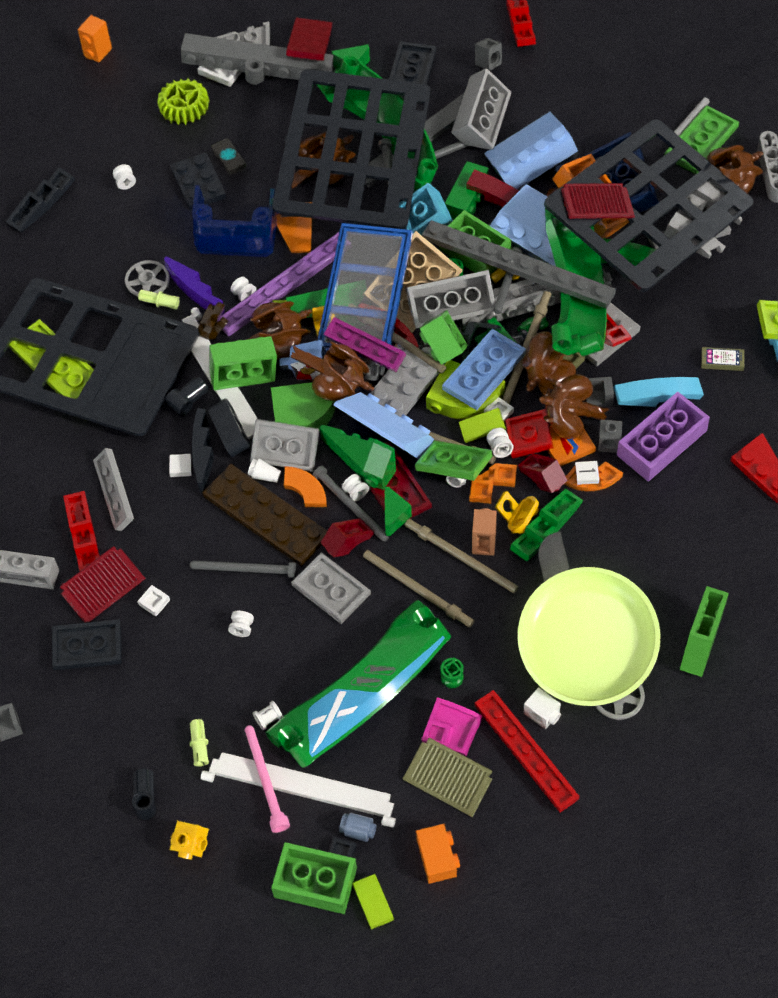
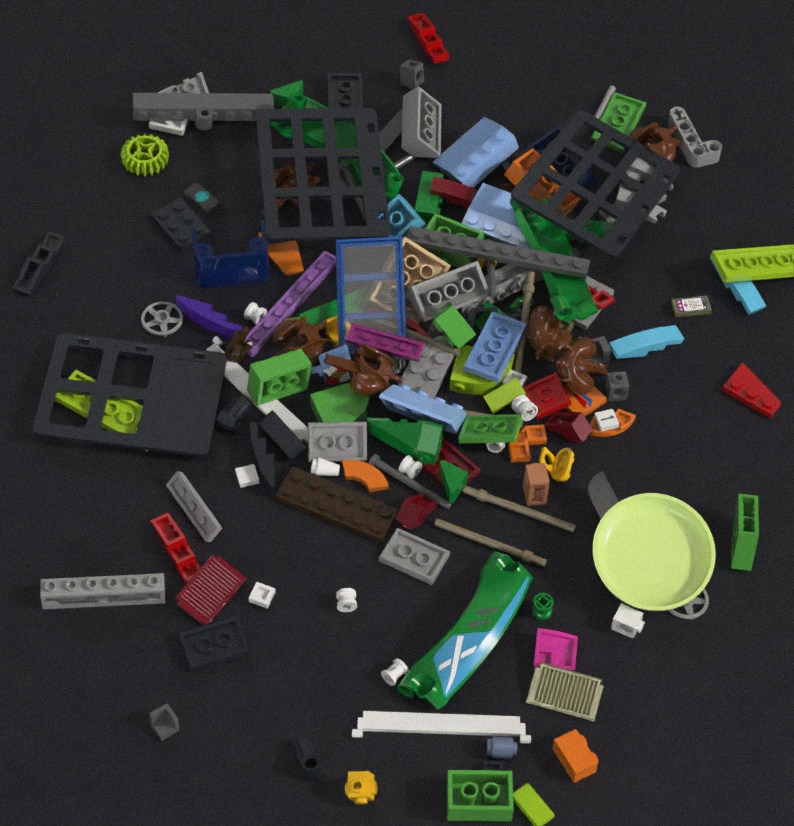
camera: 20 degrees left, 5 degrees down
orange brick [78,15,112,62] -> none
white wheel [113,165,136,189] -> none
yellowish green axle [138,290,180,310] -> none
dark grey bar [190,560,296,578] -> none
yellowish green axle [190,719,209,766] -> none
bright pink piece [245,725,290,833] -> none
dark red tile [286,18,332,61] -> none
red plate [475,690,579,812] -> none
green slope [510,489,583,561] -> none
dark red window [561,183,635,219] -> none
medium lavender brick [617,392,710,482] -> none

